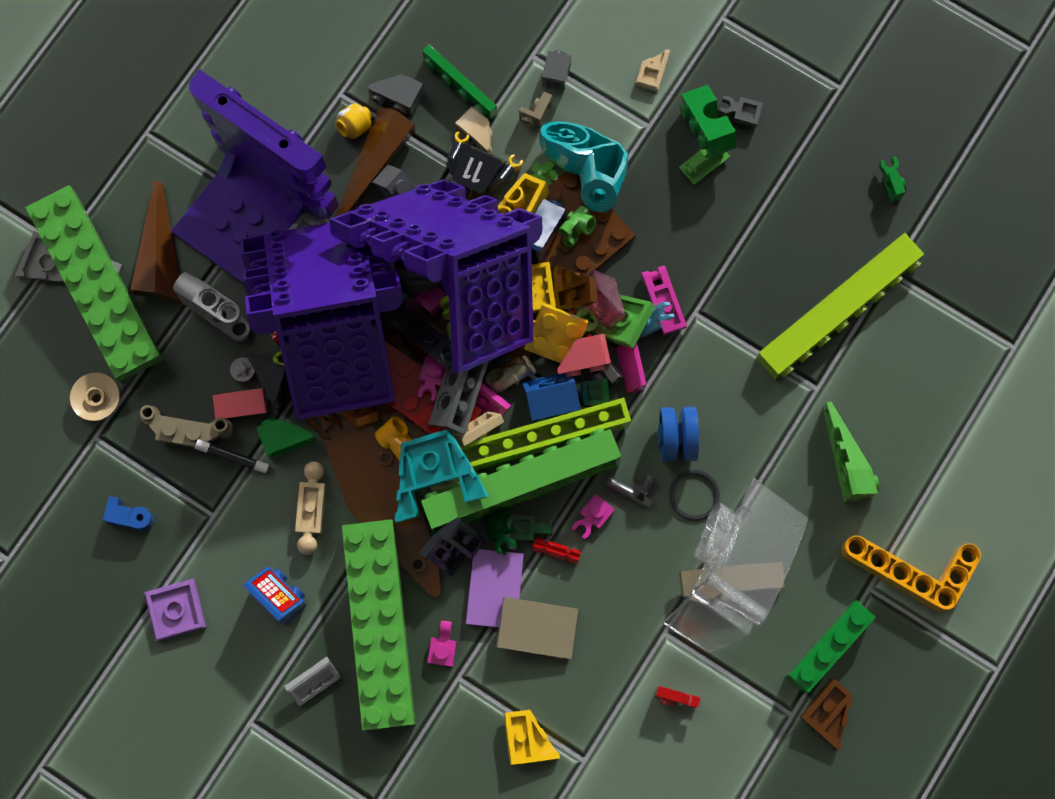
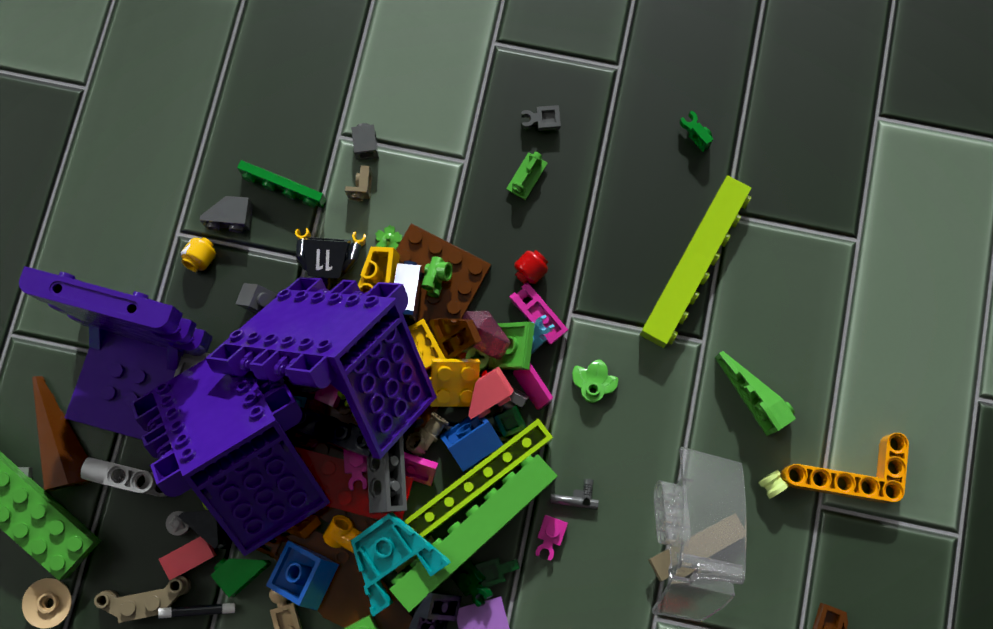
camera: 20 degrees left, 0 degrees up
reddish brown wedge [336,106,416,216] -> none
tan plate [452,411,504,446] -> none
tan slope [455,107,492,153] -> none
red axle [532,537,581,564] -> none
teal piece [539,121,628,212] -> none
tan tile [635,49,670,92] -> none
blue wheel [658,406,699,462] -> none
black piece [669,470,720,520] -> none
green arch [680,85,737,158] -> none
green brick [785,600,876,694] -> none
none -> blue slope [266,540,339,610]
none -> red head [514,250,548,284]
none -> bright green plate [572,359,618,403]
none -> yellowish green wheel [758,470,789,499]

